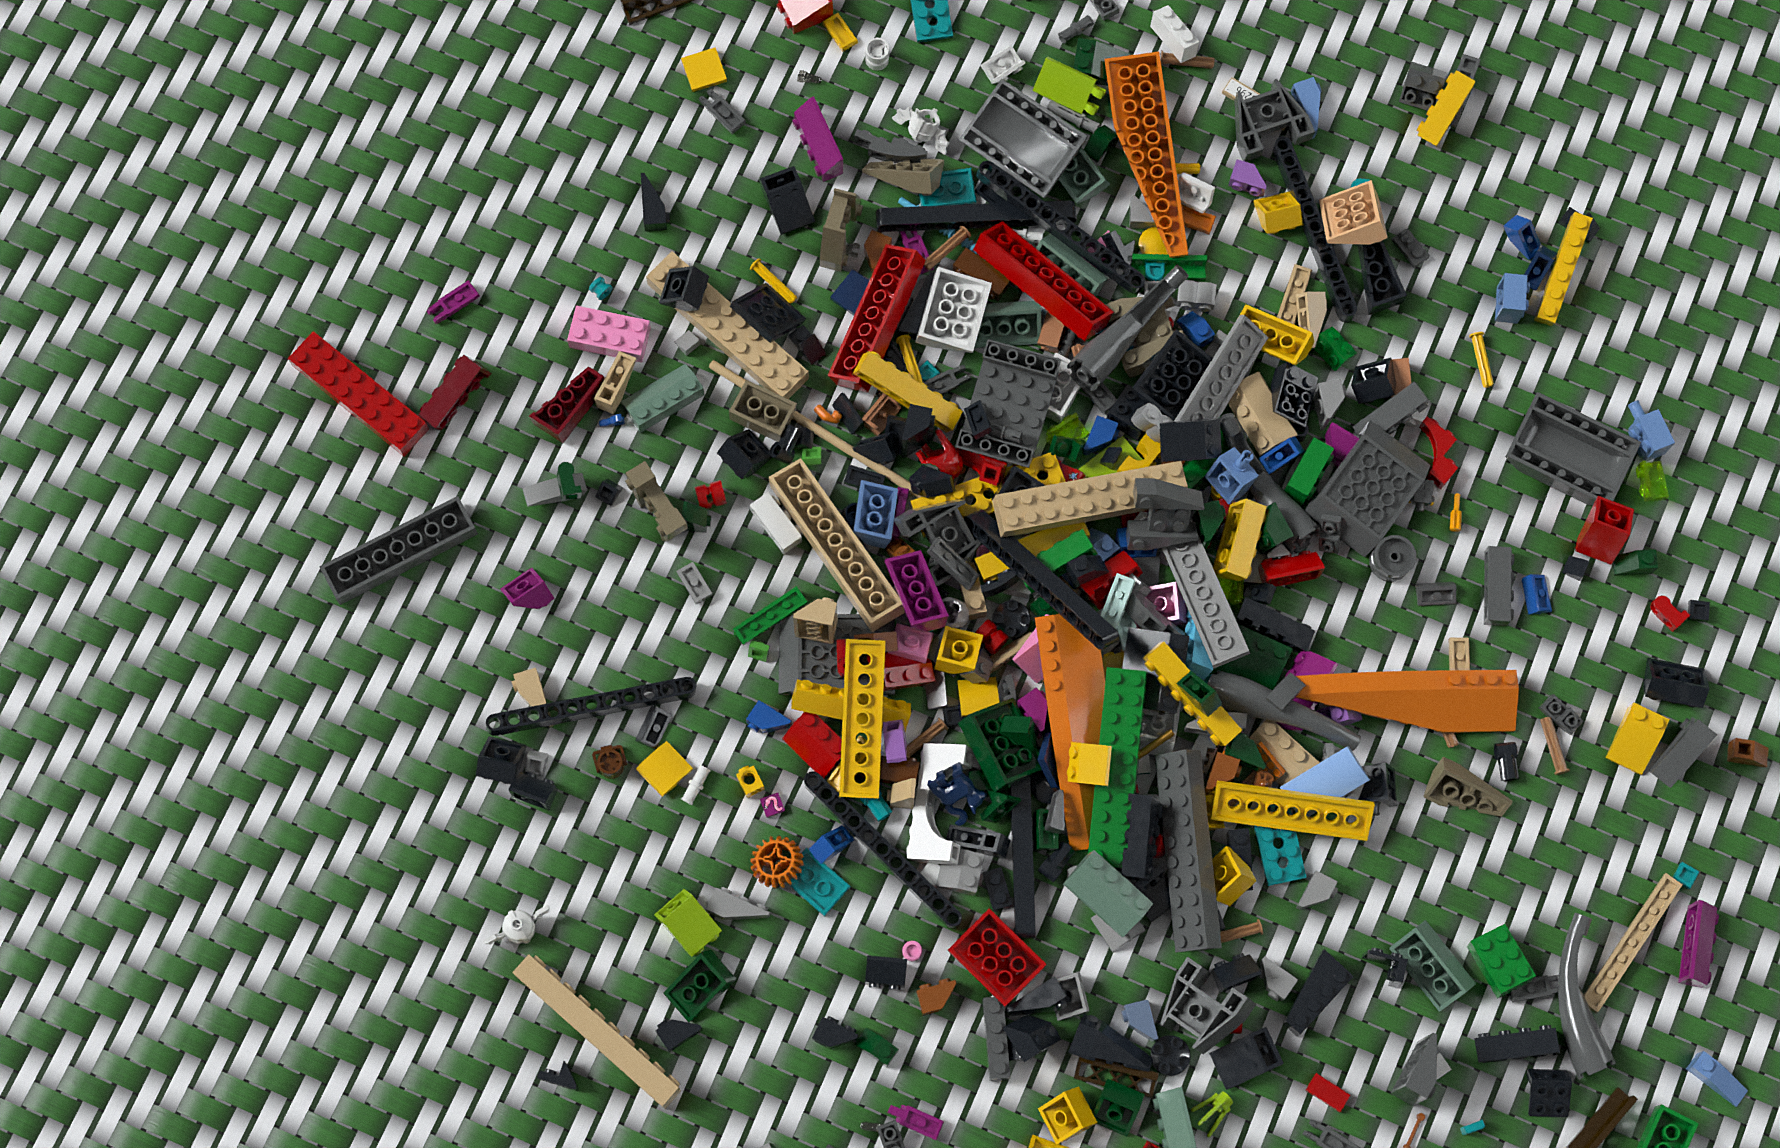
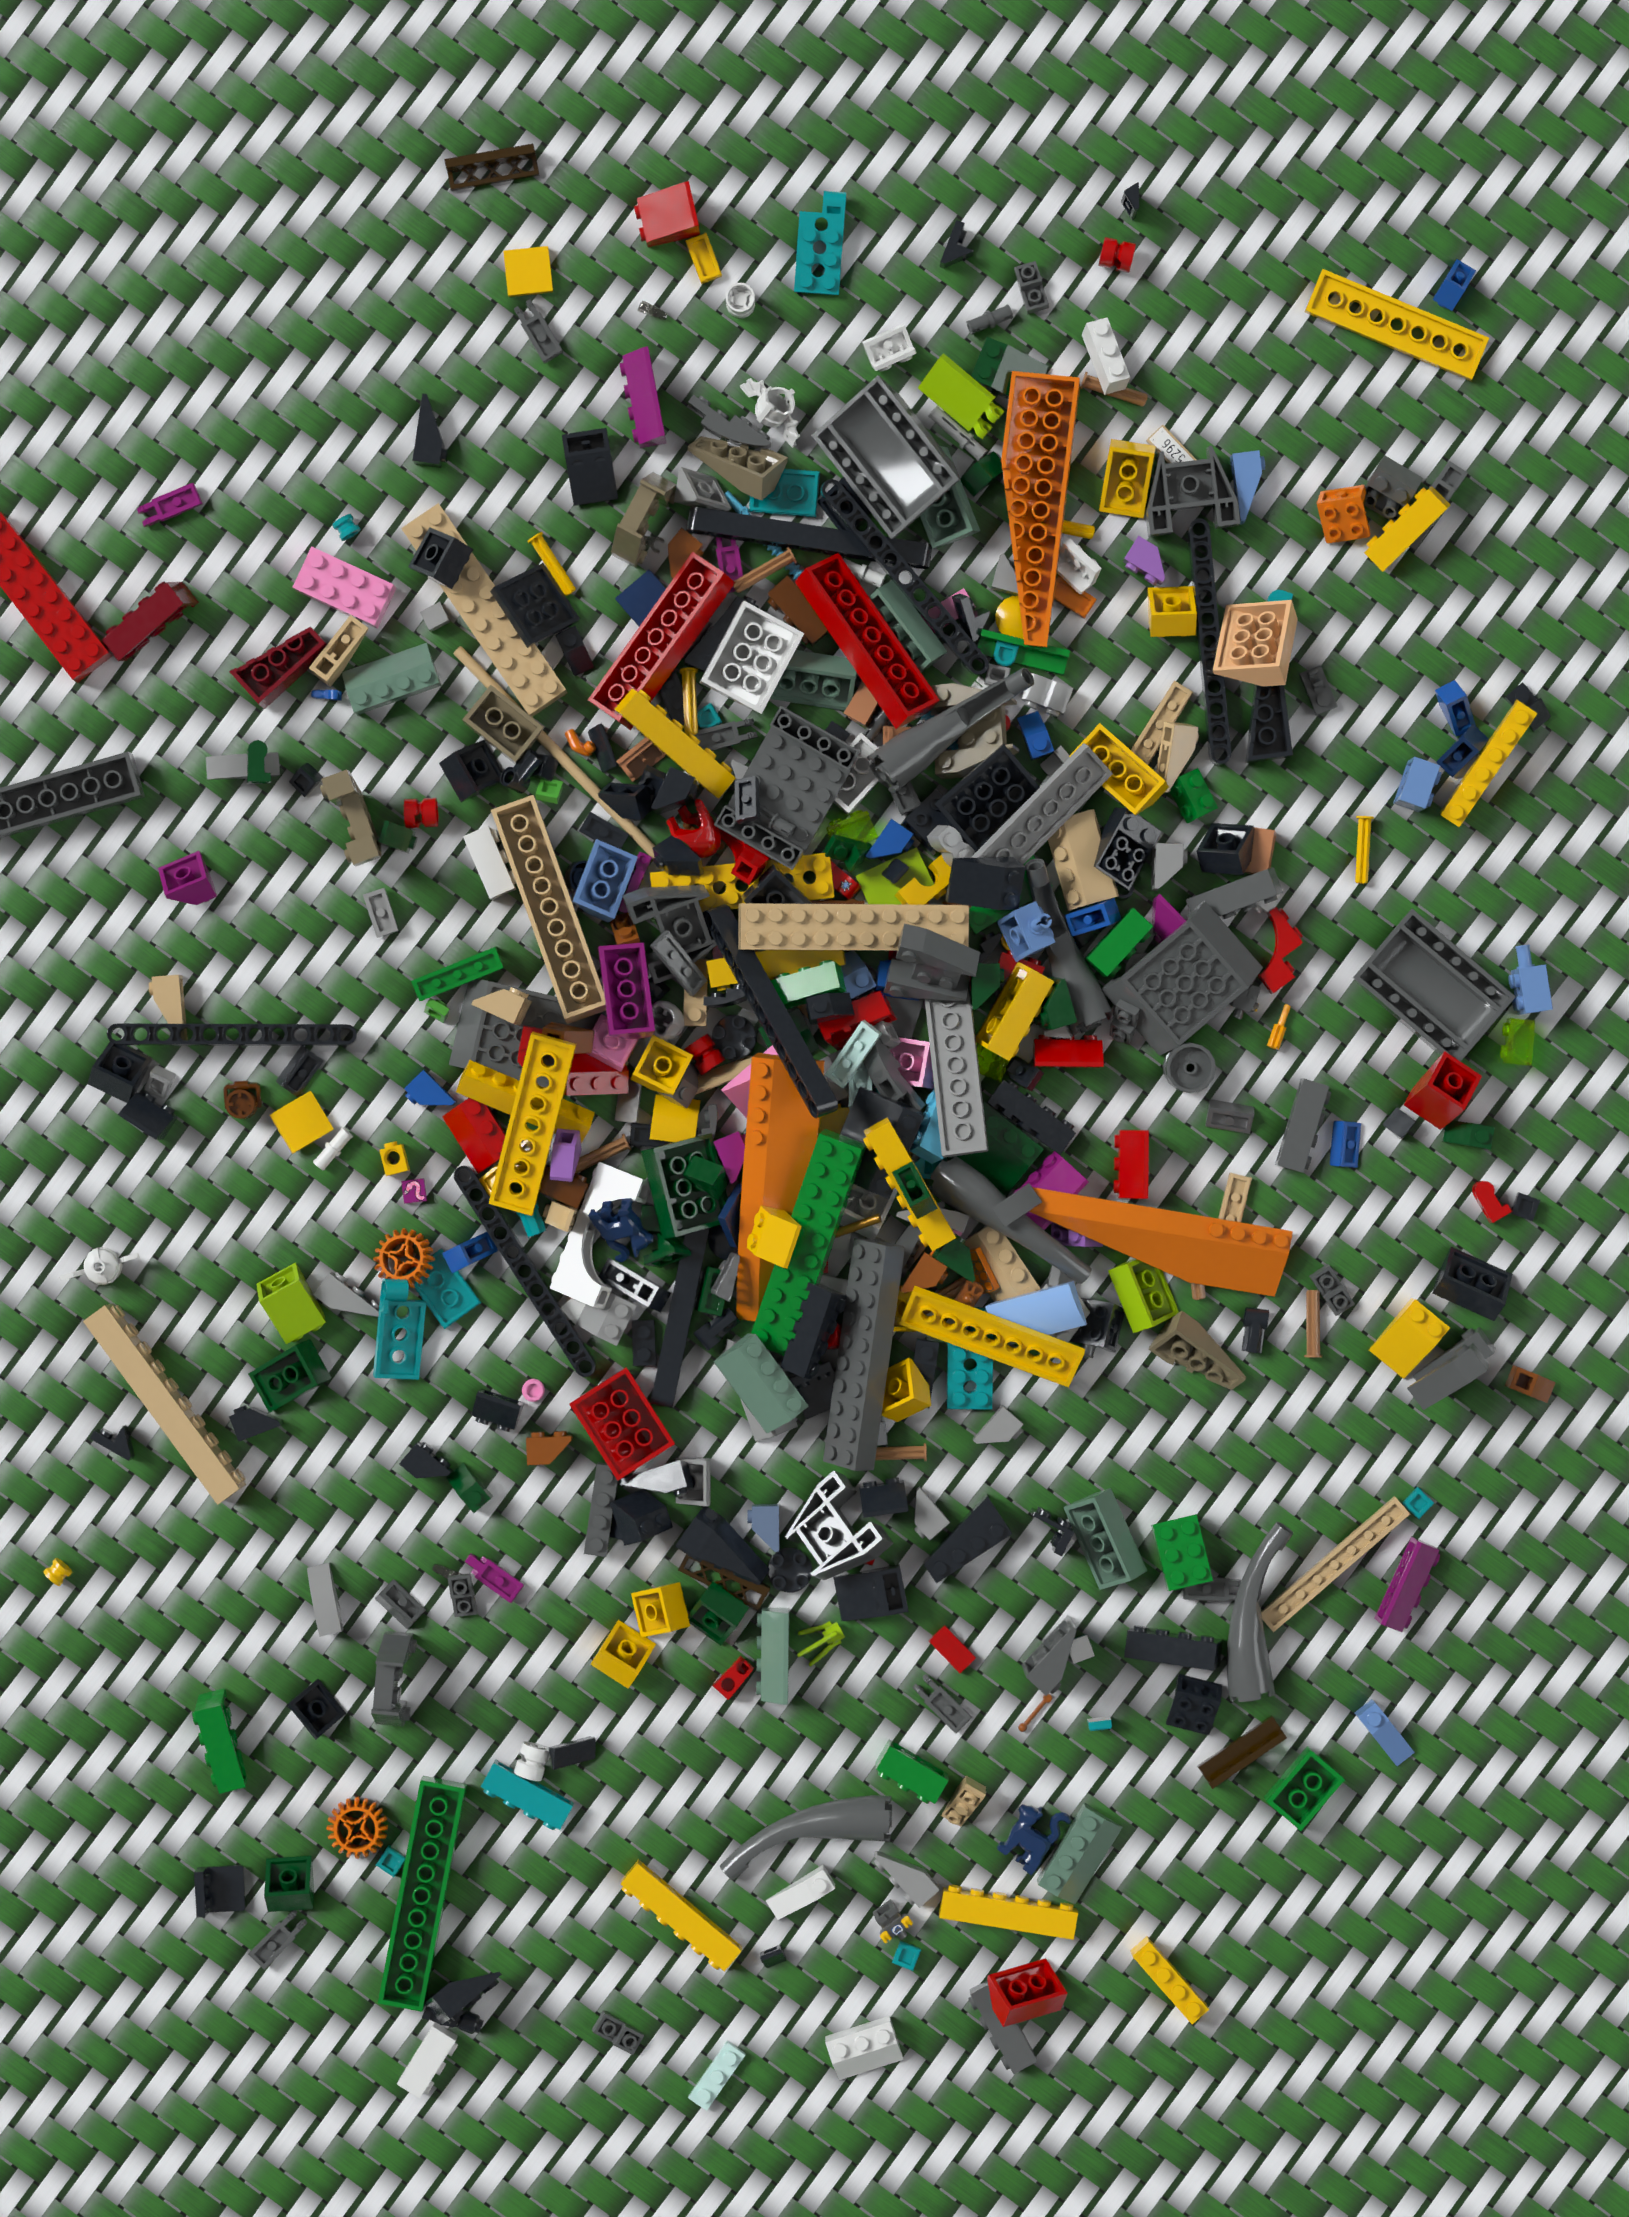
camera: 10 degrees right, 15 degrees up
none -> teal hinge [373,1278,426,1380]
none -> light grey slope [674,467,731,511]
none -> yellow slope [1099,439,1156,518]
none -> lime slope [1108,1258,1179,1333]
none -> red slope [1113,1130,1149,1199]
none -> orange bracket [1317,485,1371,543]

